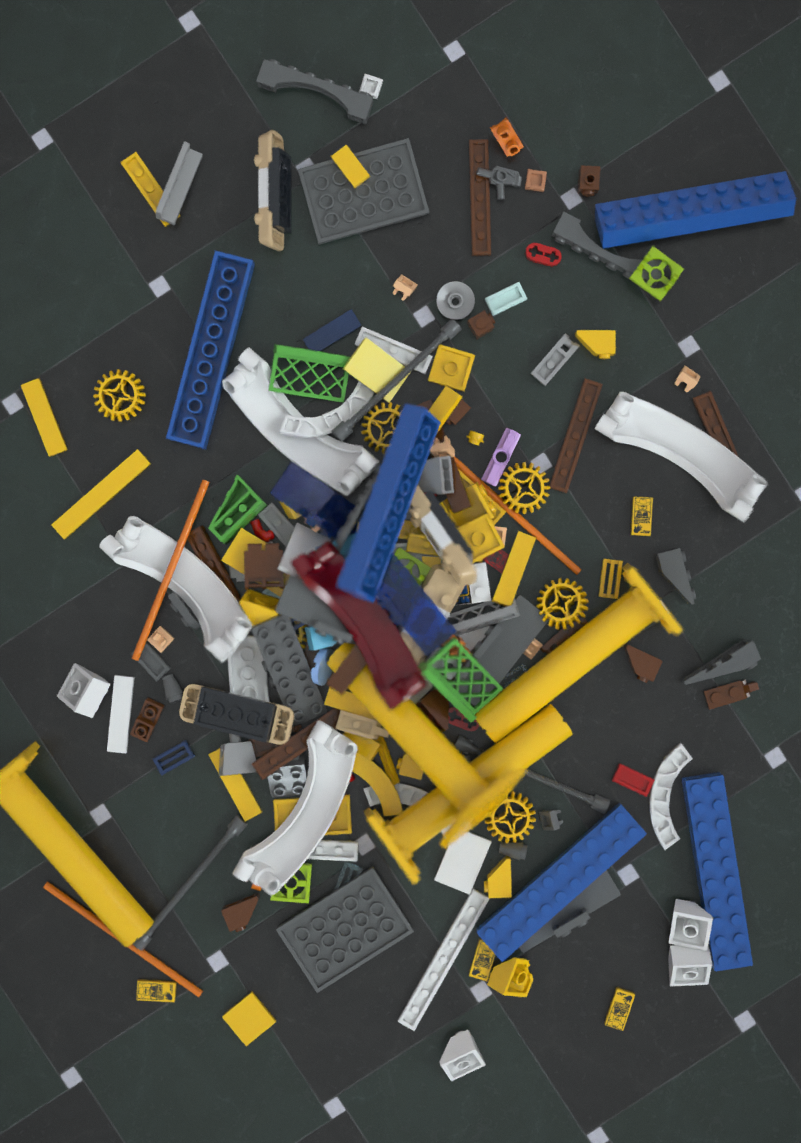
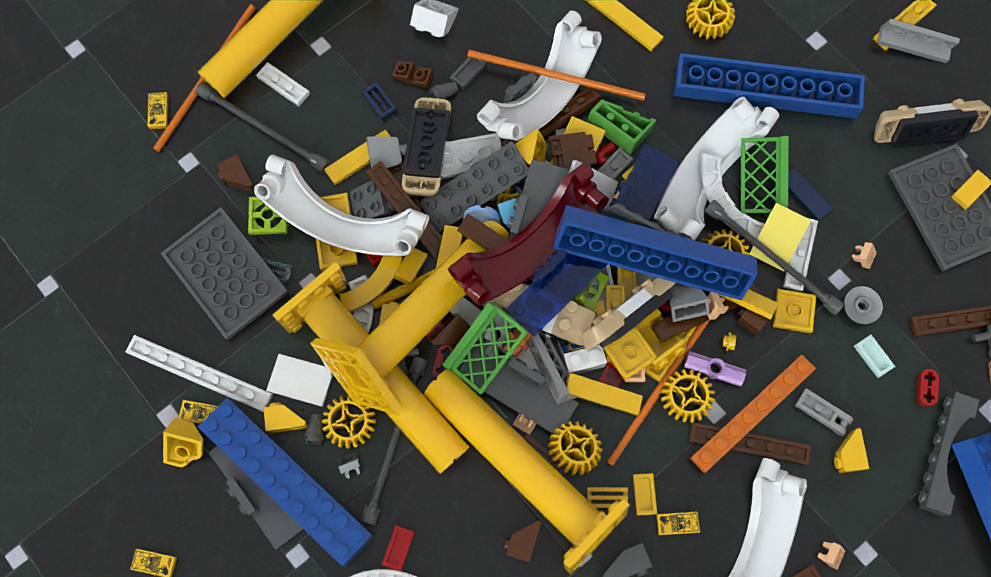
camera: 90 degrees right, 15 degrees down
white tile [107,675,135,753] -> none
light nougat tile [147,626,175,653] -> none
yellow tile [222,992,276,1046] -> none
white tile [308,840,358,862] -> none
tan hinge [335,710,389,740] -> none
white slope [439,1030,486,1081] -> none
reddish brown brick [467,310,495,340] -> none
lime piece [629,246,684,301] -> none
none -> white tile [256,62,310,107]
none -> yellow tile [632,473,657,516]
none -> orange plate [690,355,816,474]

